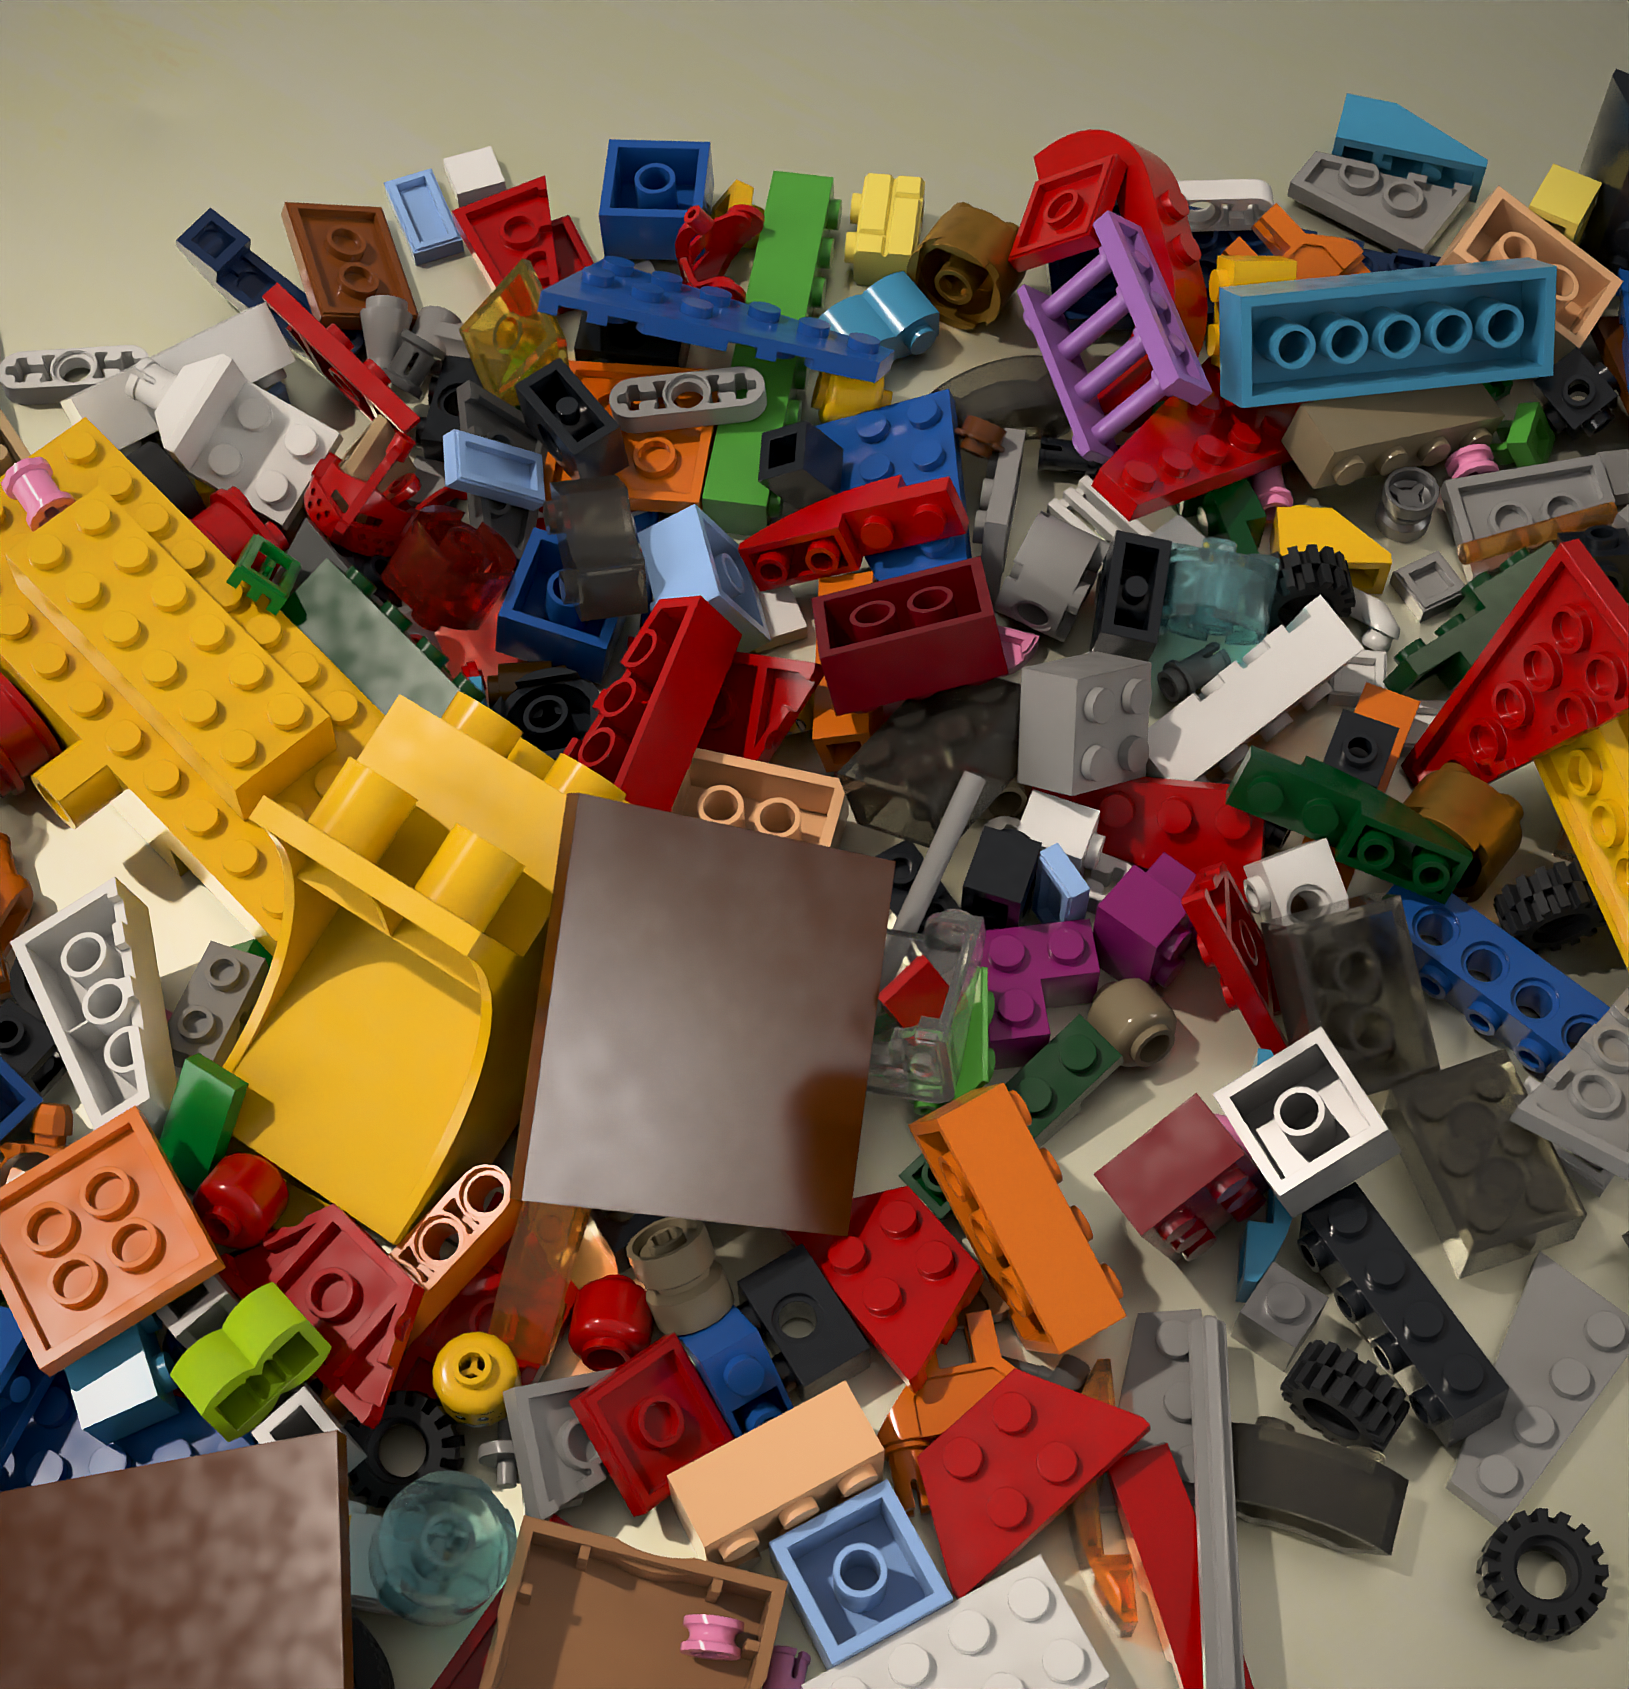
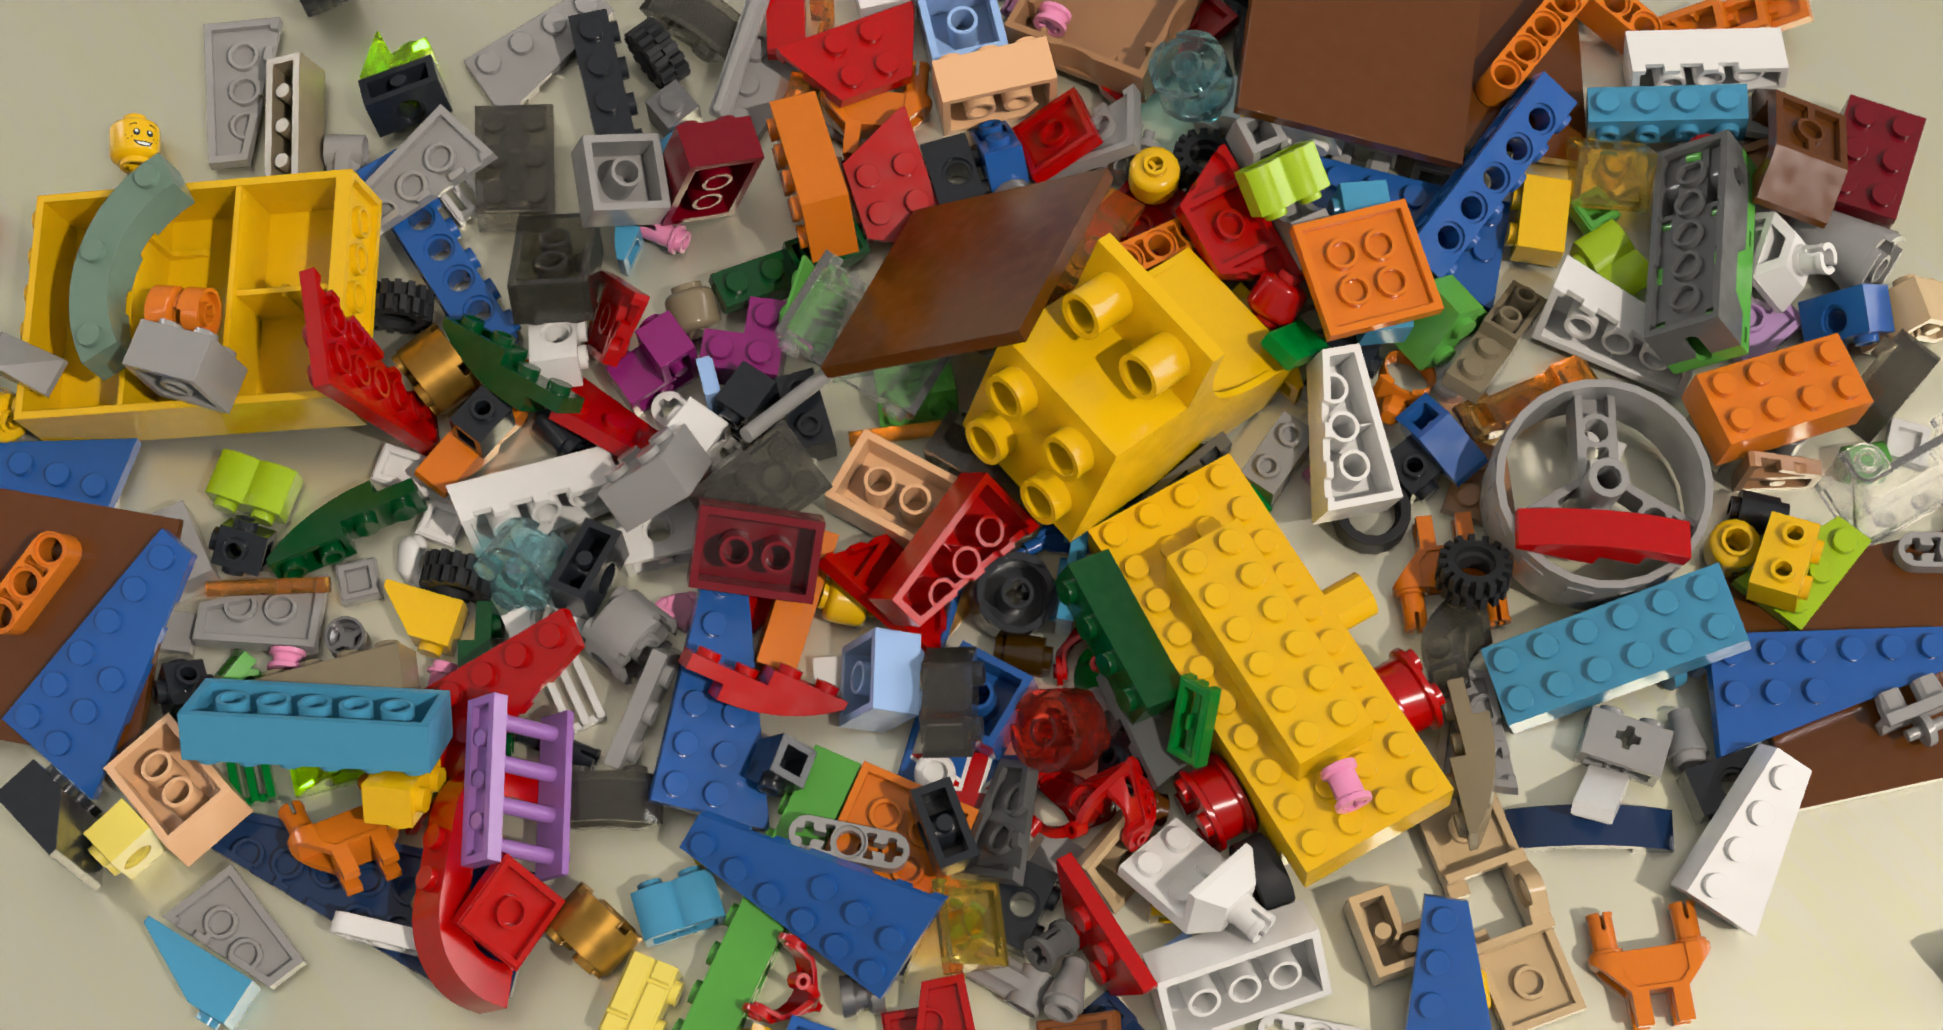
camera: 165 degrees left, 10 degrees up
light blue tile [443,429,545,511] -> none
red slope [878,955,958,1040] -> none
reddish brown plate [955,415,1007,460] -> none

